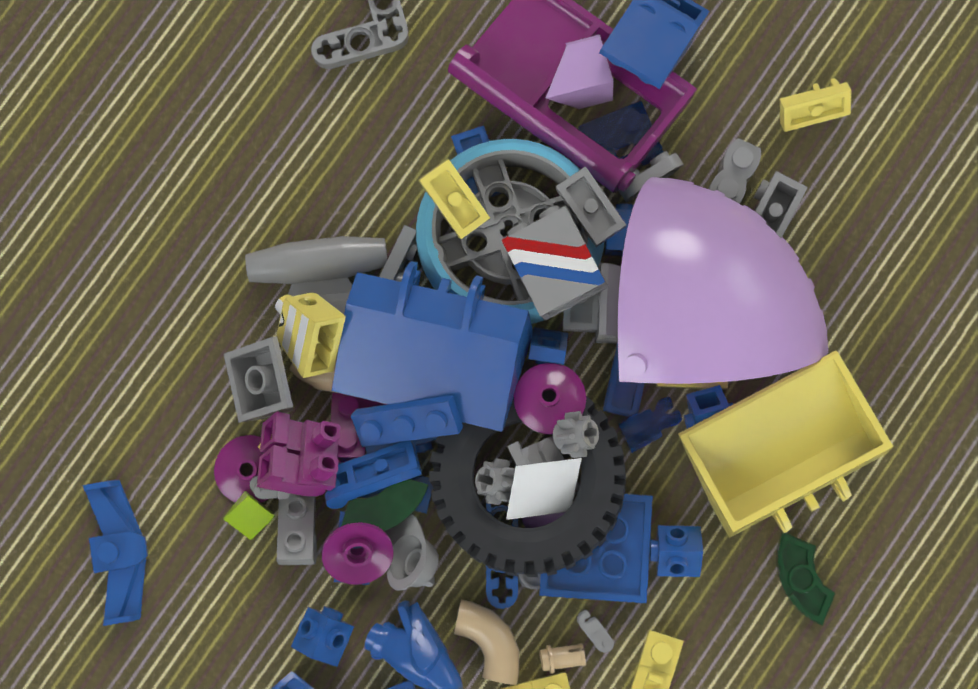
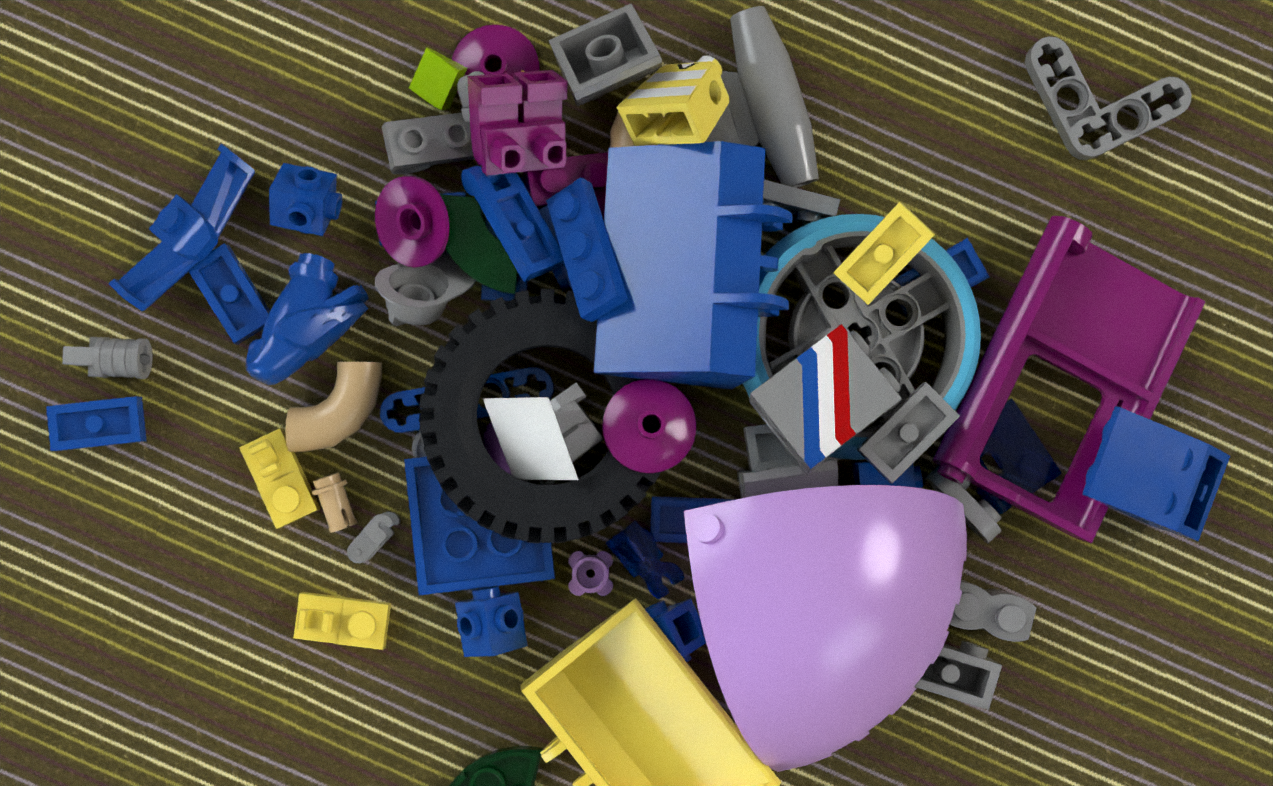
camera: 75 degrees right, 5 degrees up
light grey gear [475,458,515,505] -> none
blue plate [528,327,568,365] -> none
lavender slope [545,35,613,109] -> none
light grey gear [553,411,599,458] -> none
light yellow plate [780,78,851,132] -> none
none -> lavender plate [568,551,613,596]

